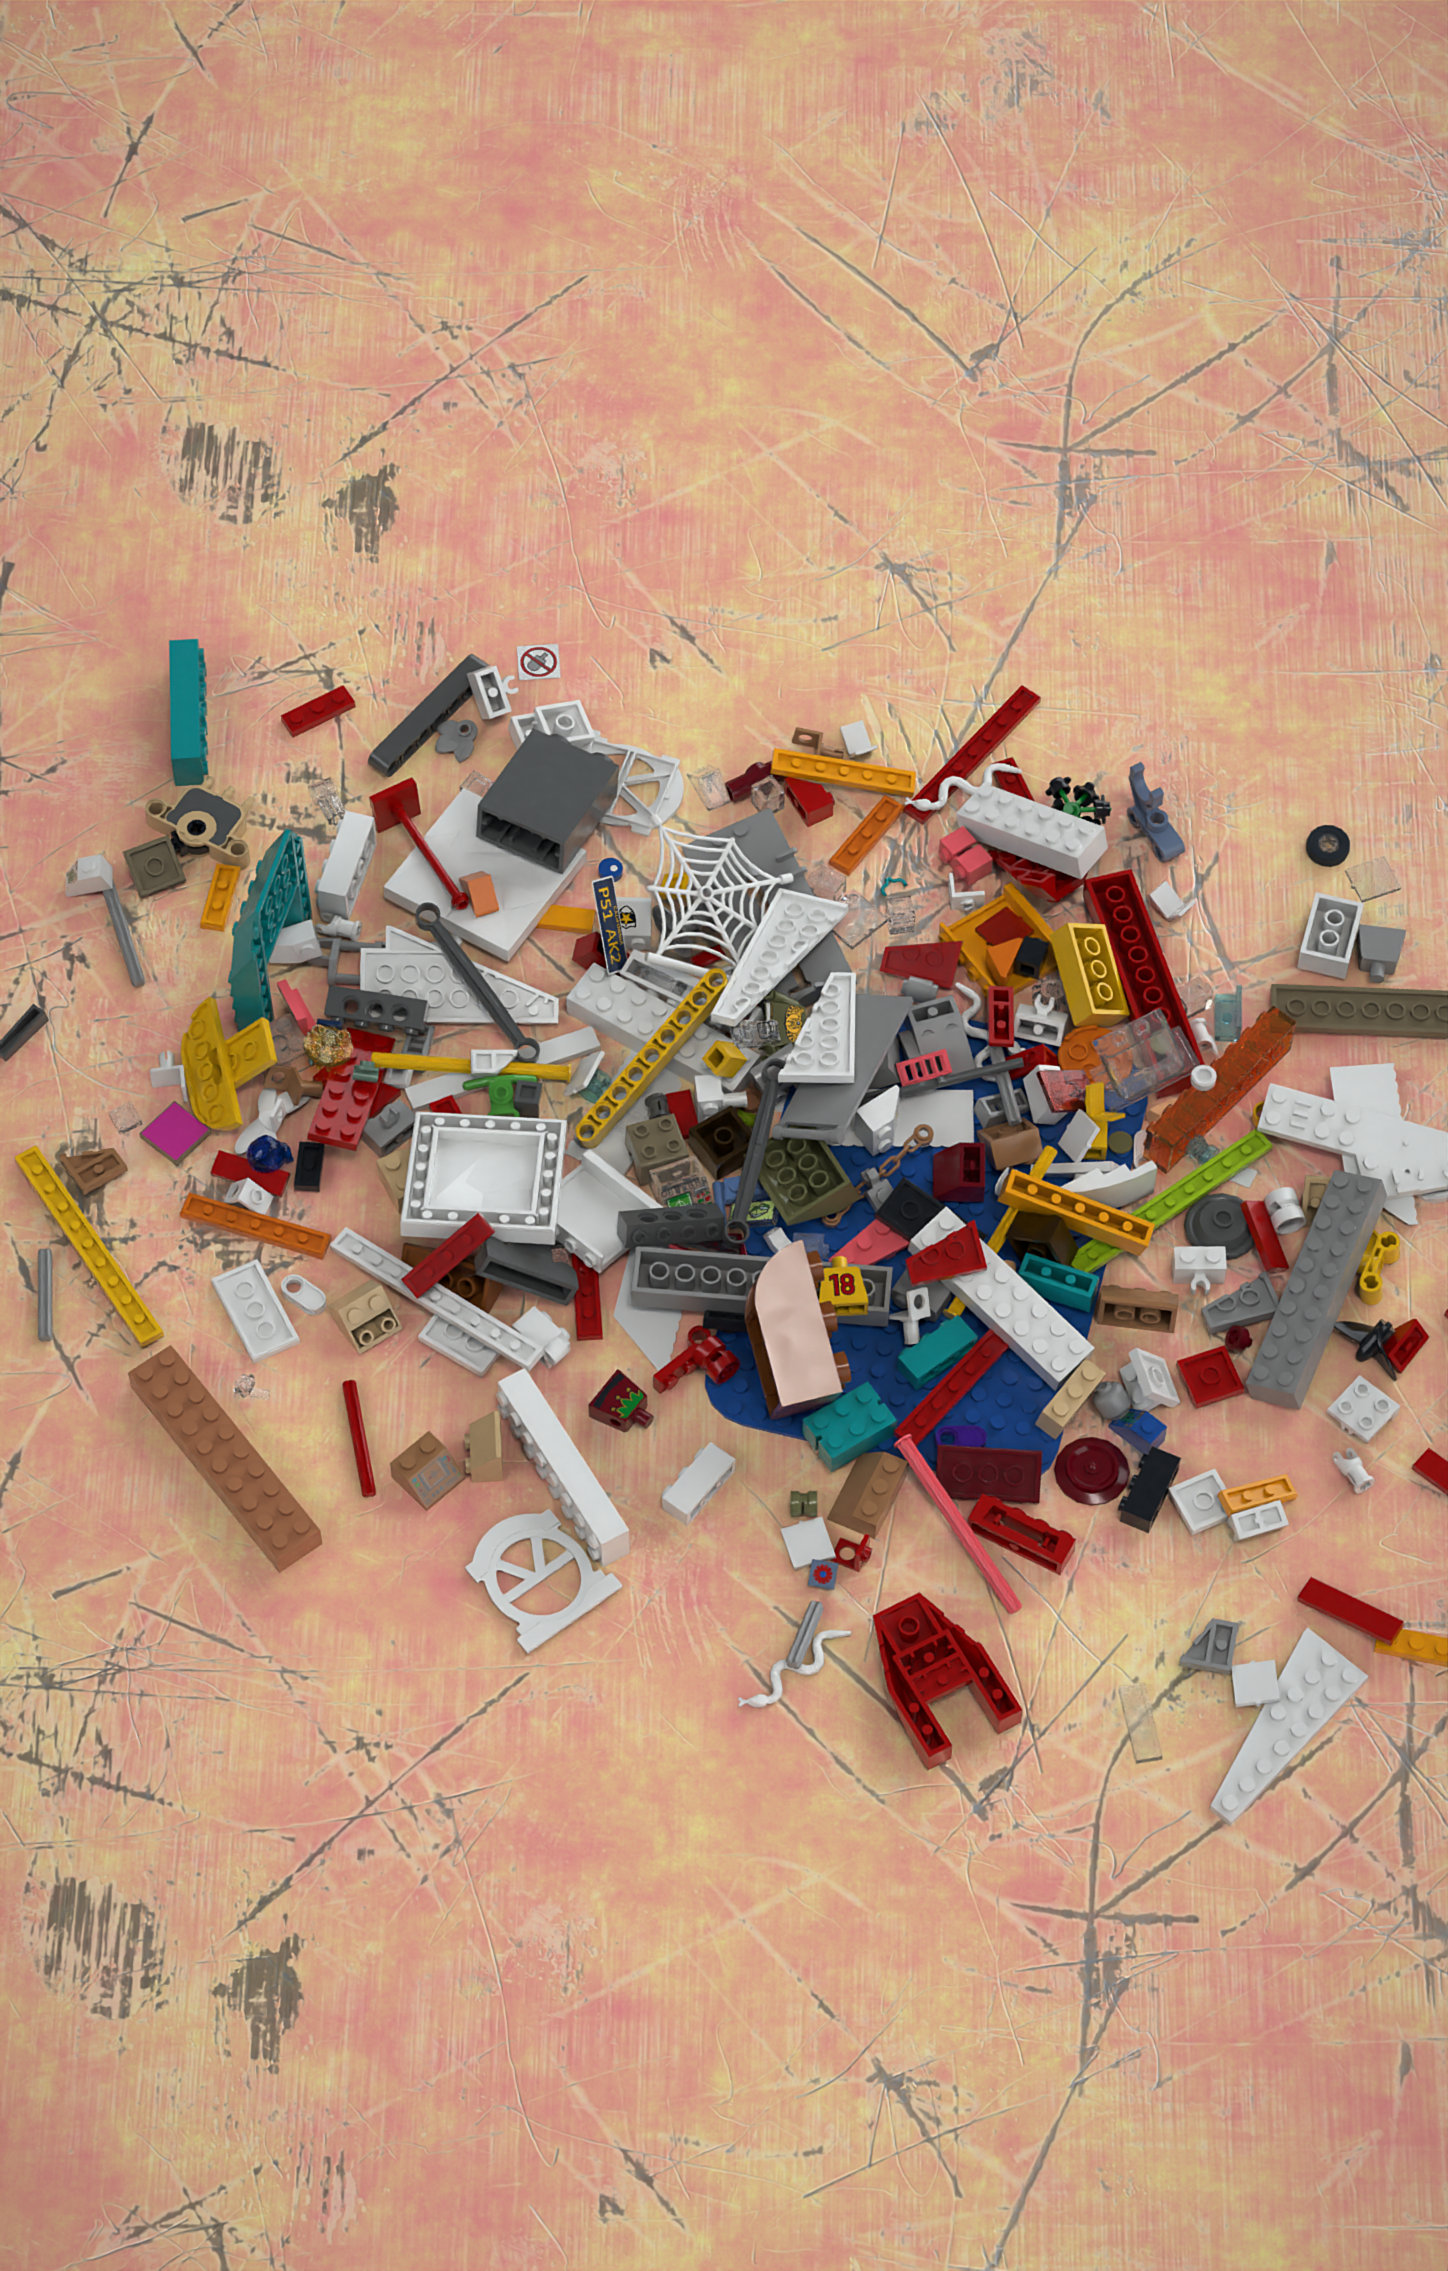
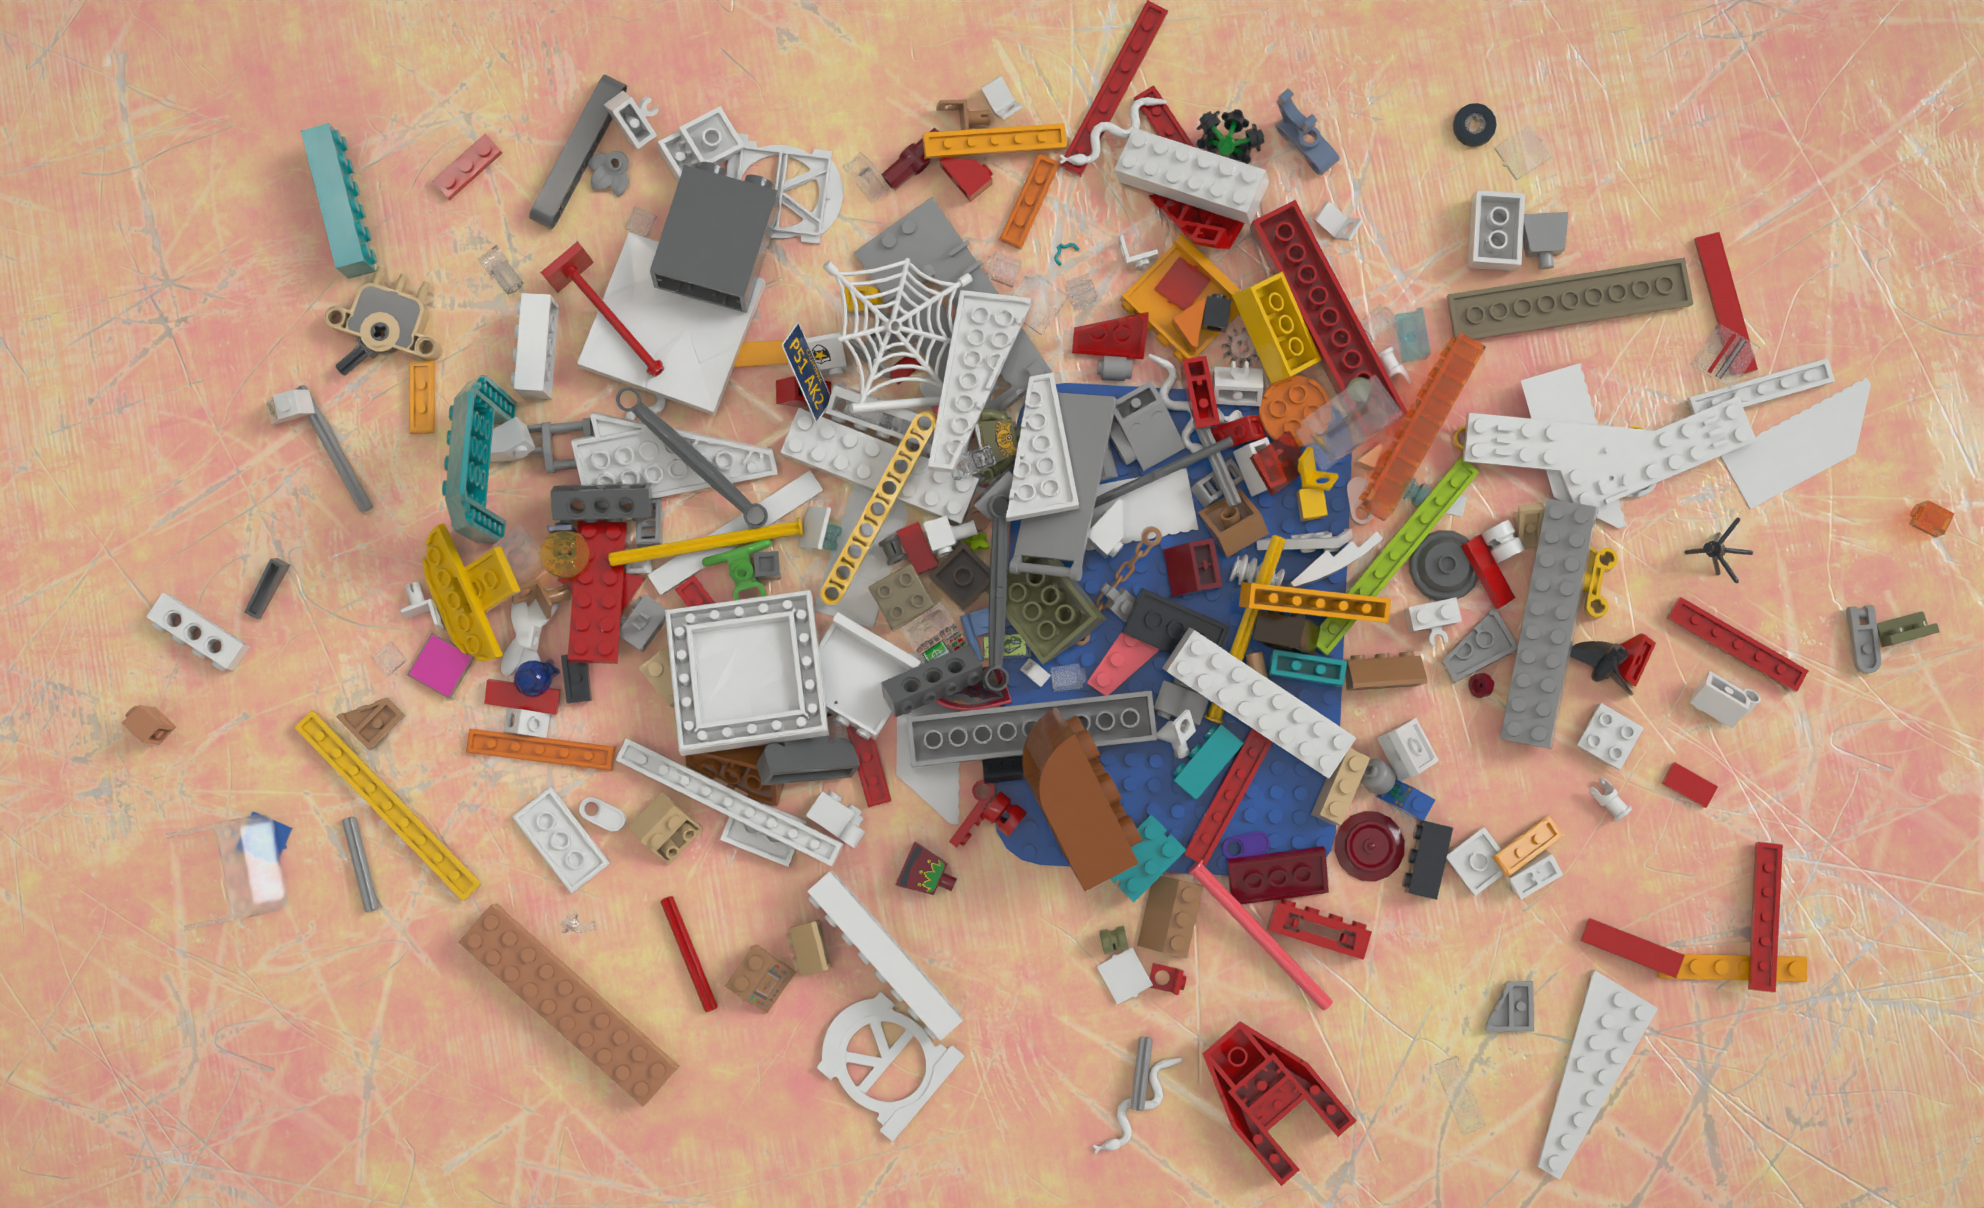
camera: 10 degrees left, 25 degrees up
dark tan tile [122,835,186,898] -> none
coral slope [277,979,318,1041] -> none
white piece [315,912,362,942] -> none
sand green plate [352,1060,379,1083] -> none
red tile [401,1212,496,1299] -> none
orange slope [459,871,499,918] -> none
white tile [470,1050,517,1076] -> none
clear sticker [517,644,561,680] -> none
blue tile [598,858,623,882] -> none
white brick [661,1442,735,1526] -> none
yellow brick [702,1040,748,1078] -> none
clear brick [751,775,785,814] -> none
sand blue tile [808,1559,839,1590] -> none
yellow torso [819,1256,868,1316] -> none
coral slope [895,1049,952,1087] -> none
red wing [905,1220,987,1287] -> none
coral piece [938,826,993,886] -> none
white piece [1058,1109,1100,1163] -> none
olive piece [1108,1131,1133,1154] -> none
red plate [1176,1345,1245,1408] -> none
white tile [1190,1065,1217,1091] -> none
white piece [1231,1660,1280,1707] -> none

